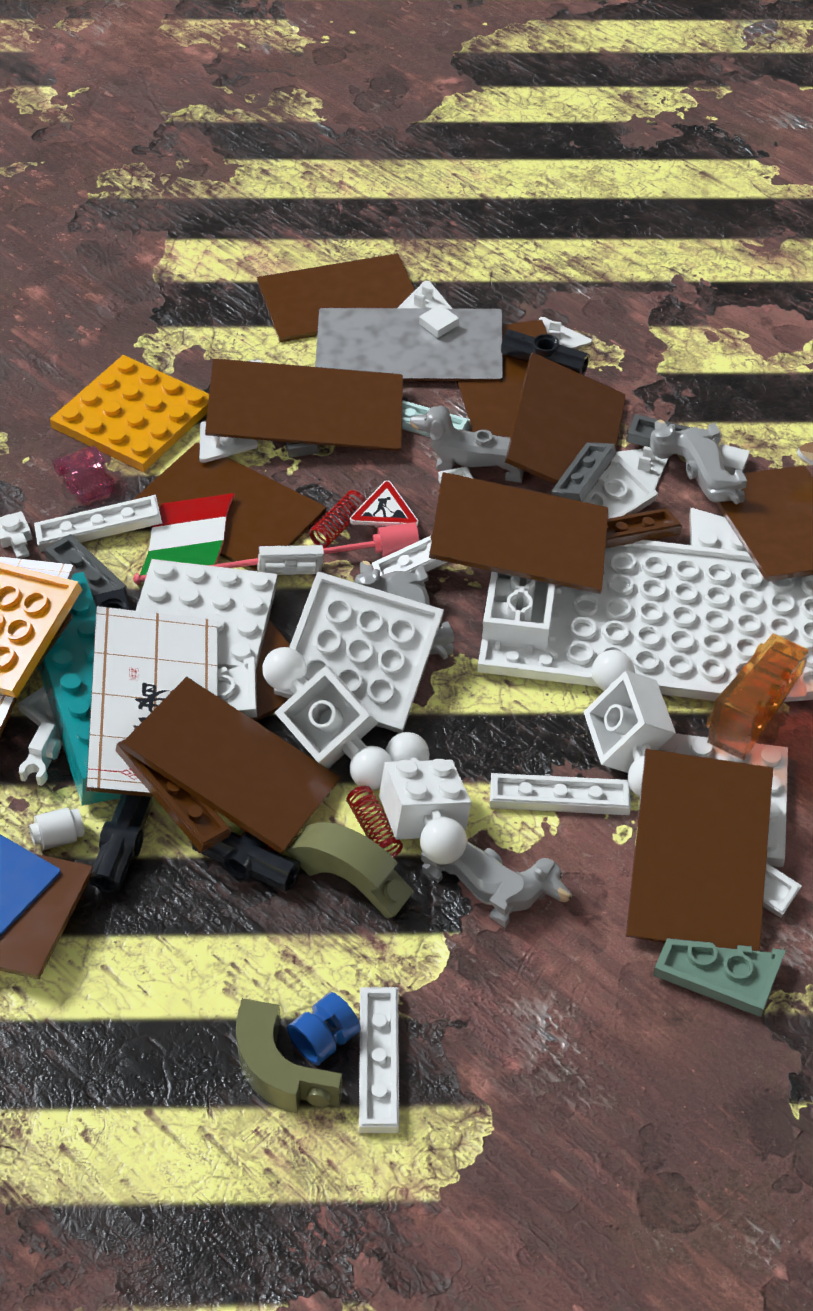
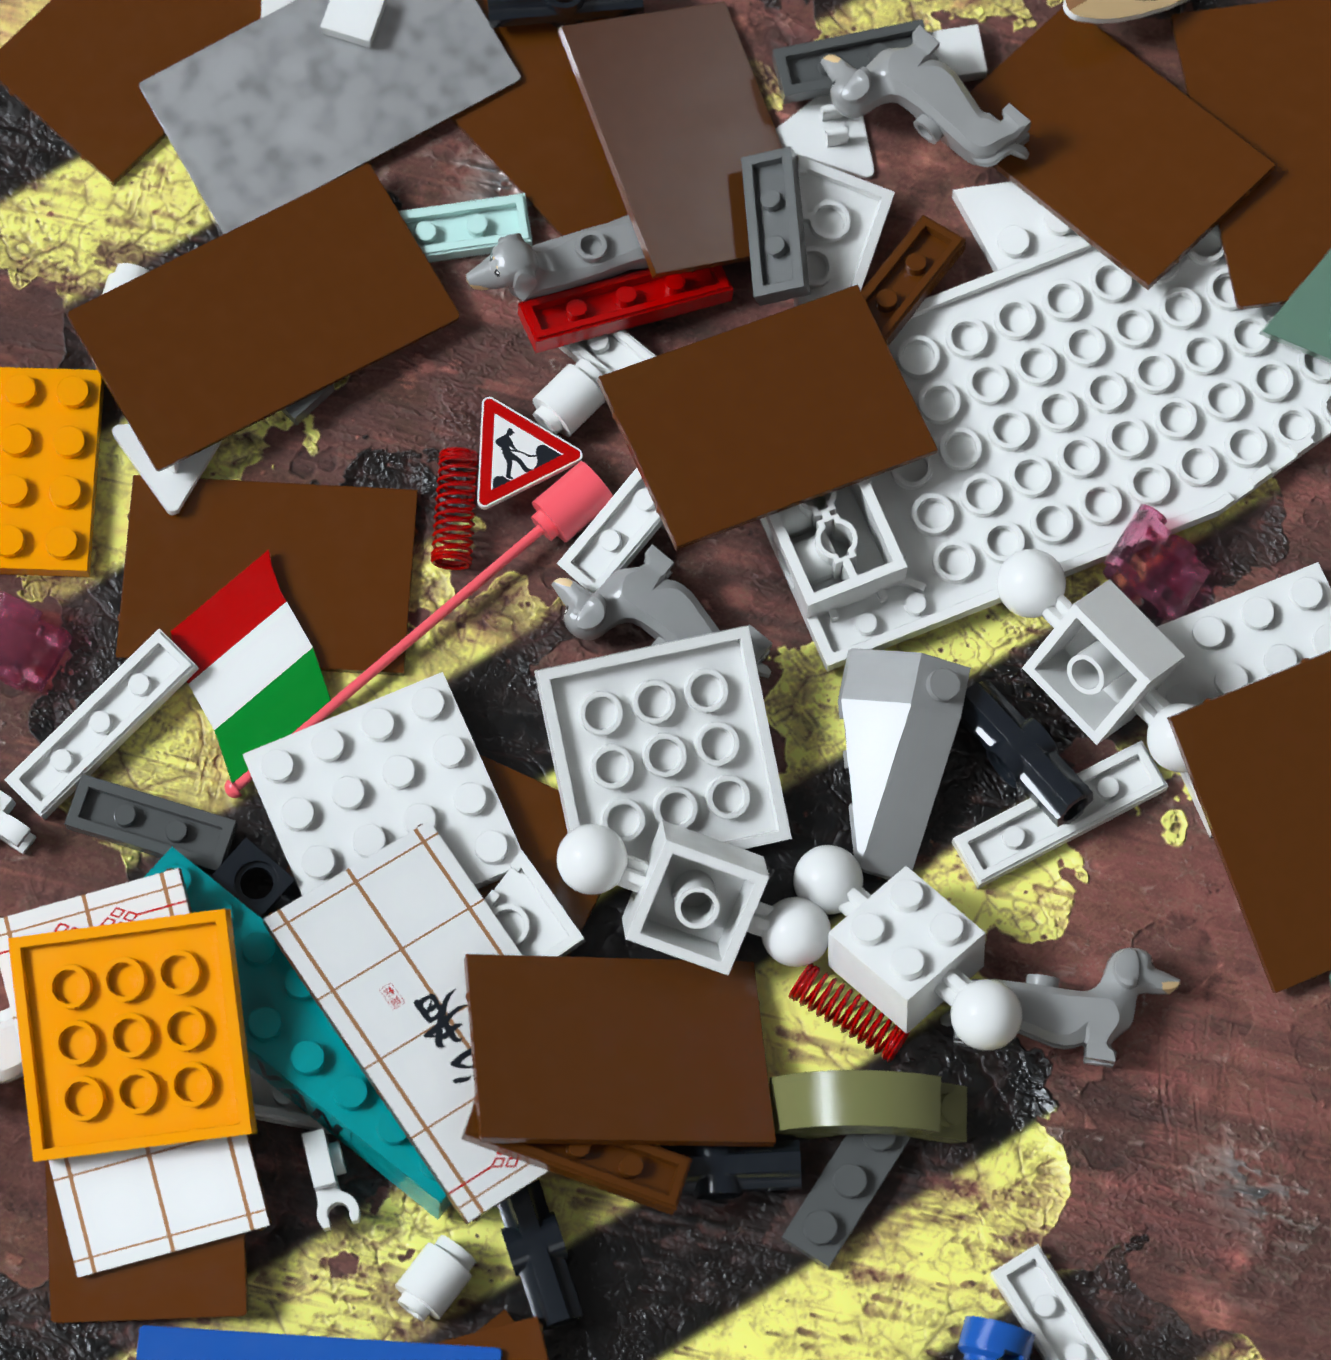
camera: 30 degrees left, 25 degrees up
white tile [257,545,324,575] -> none
clear orange wedge [706,633,810,760] -> none
none -> red tile [518,266,733,354]
none -> white brick [533,359,605,437]
none -> dark grey plate [781,1134,912,1270]
none -> light grey wedge [838,648,971,880]
none -> black piece [960,679,1093,827]
none -> clear pink cylinder [1103,504,1211,621]

